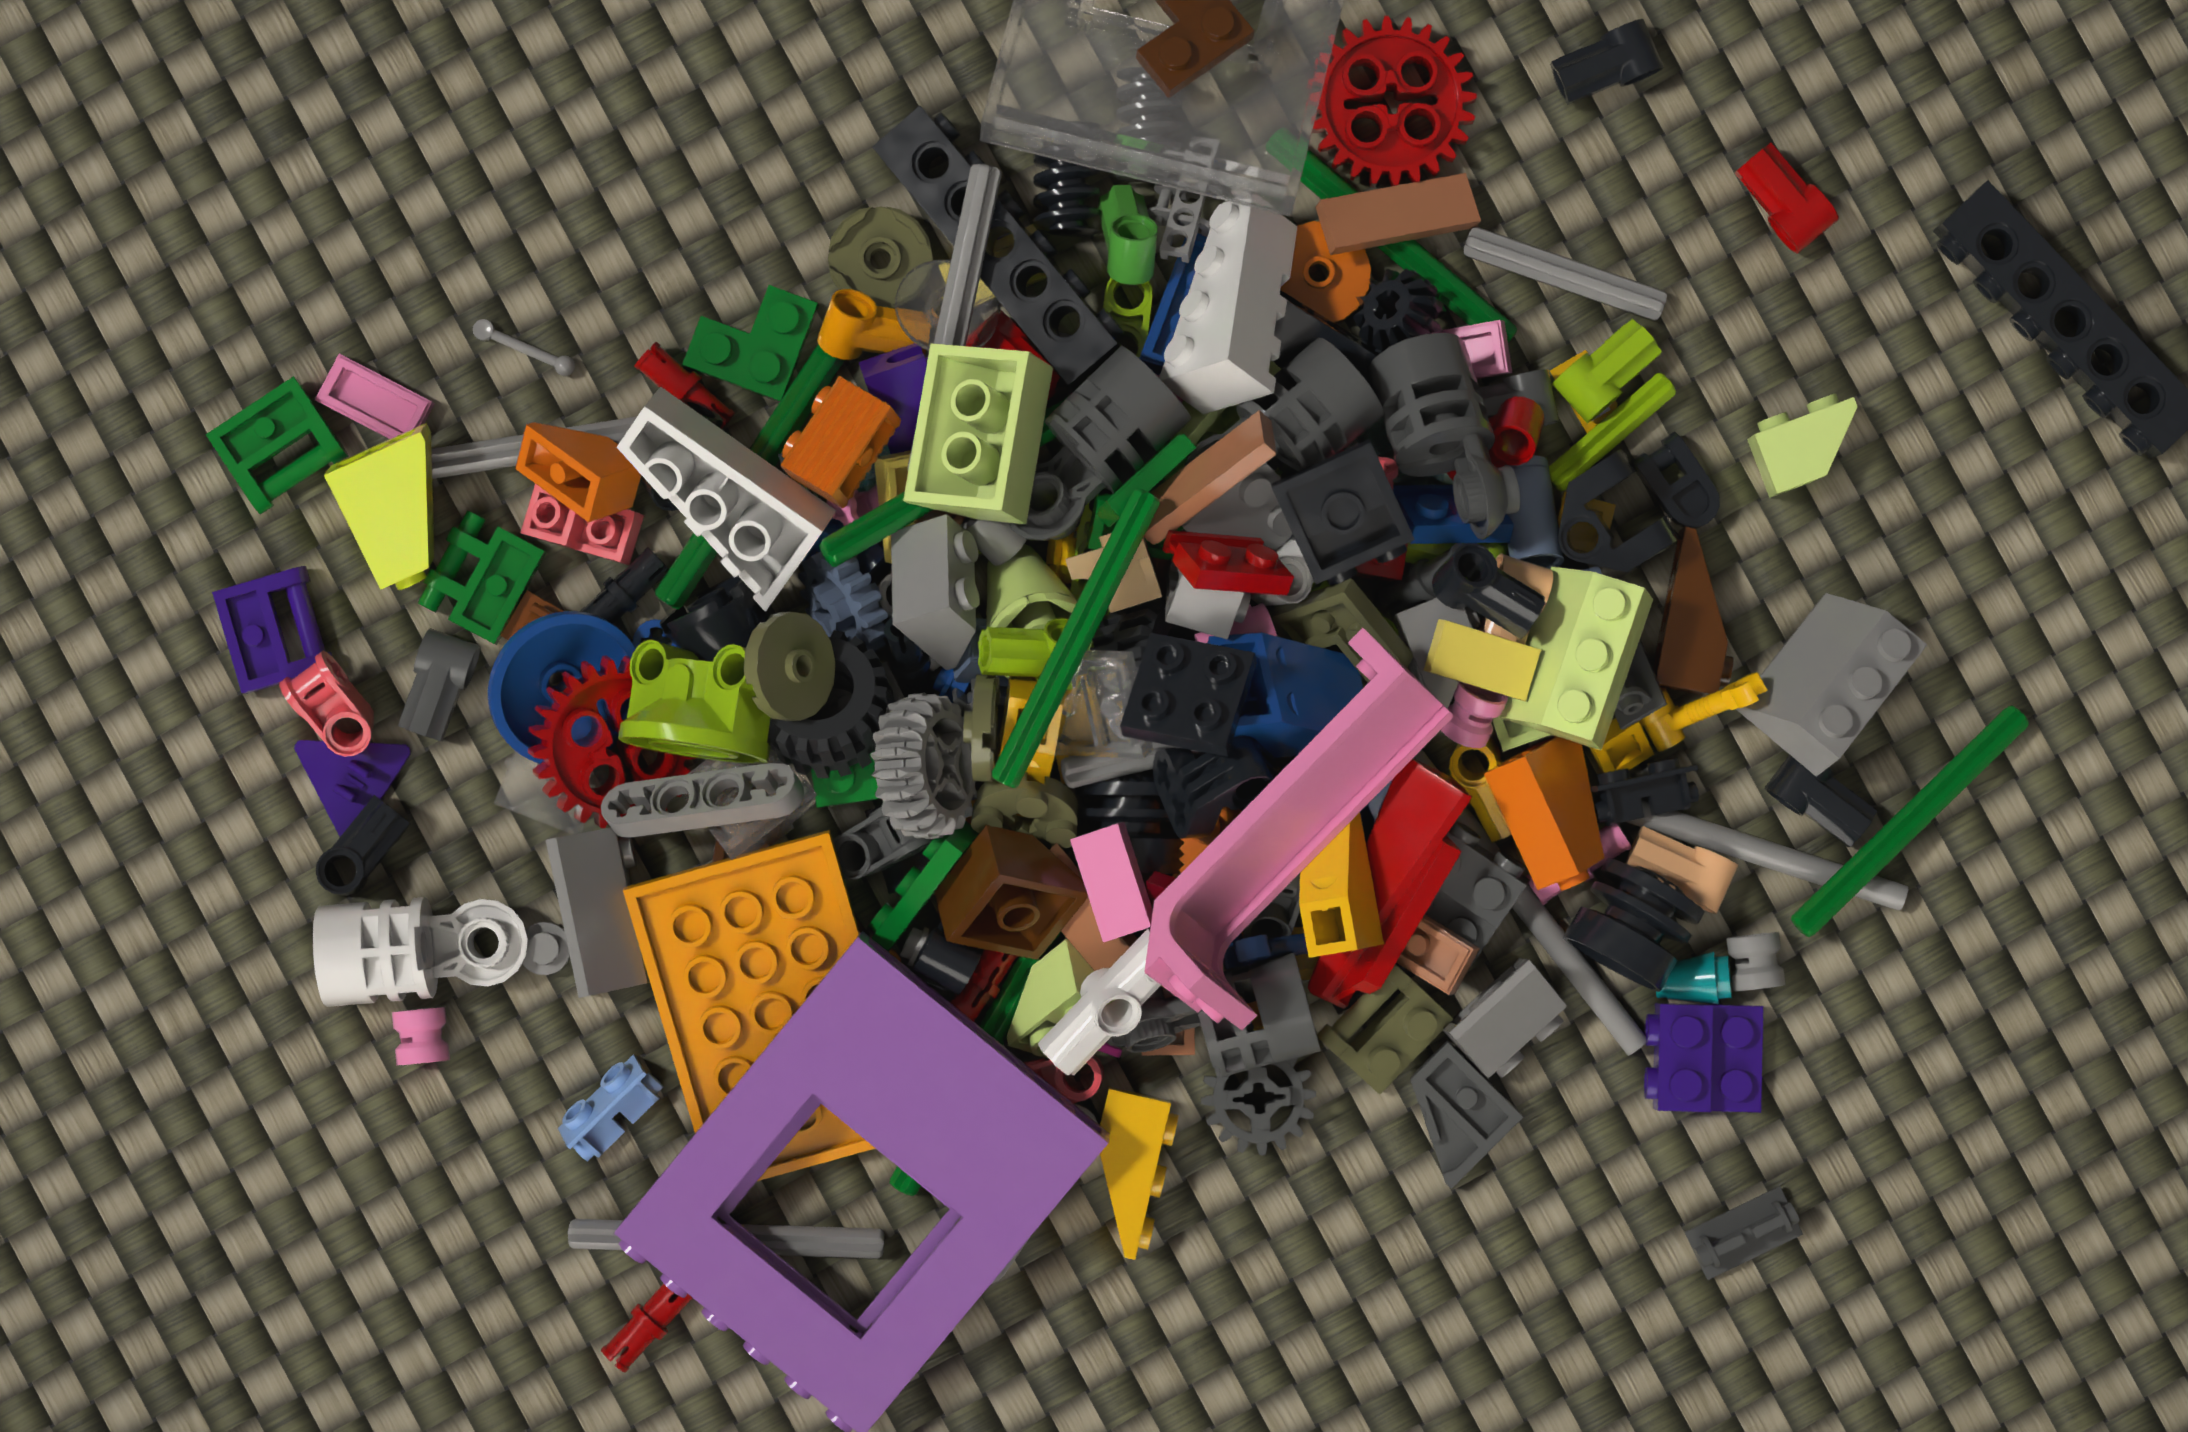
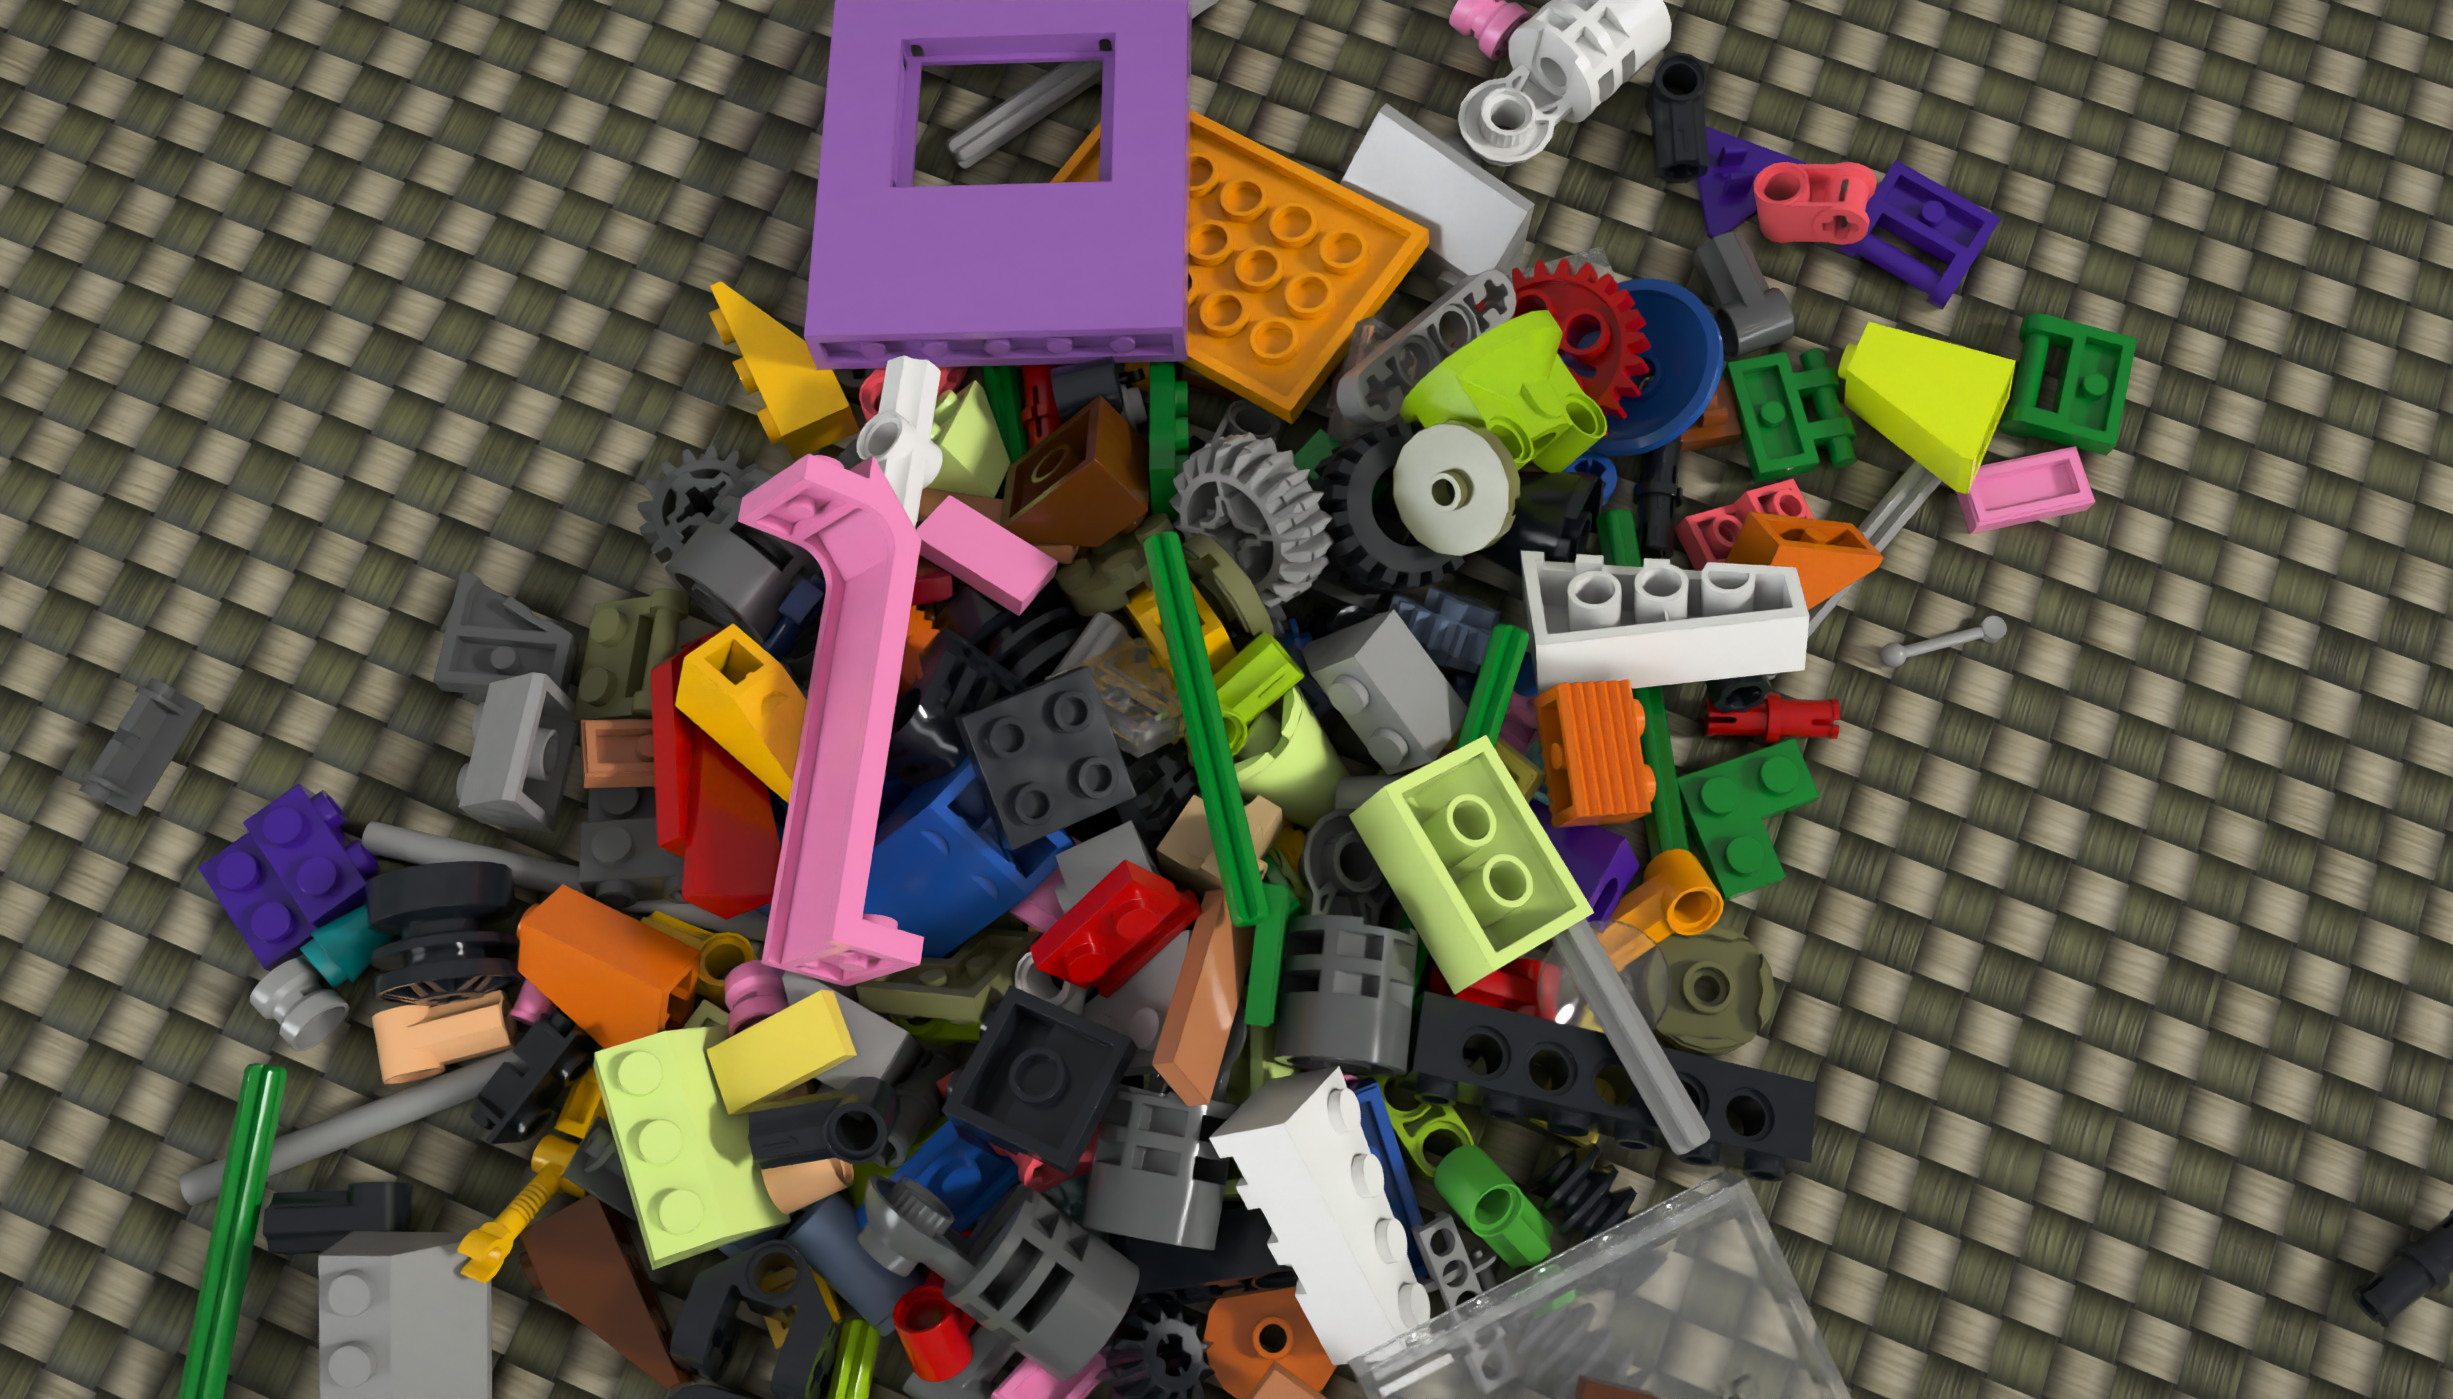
camera: 140 degrees right, 15 degrees down
light blue hinge [558,1054,663,1162] -> none

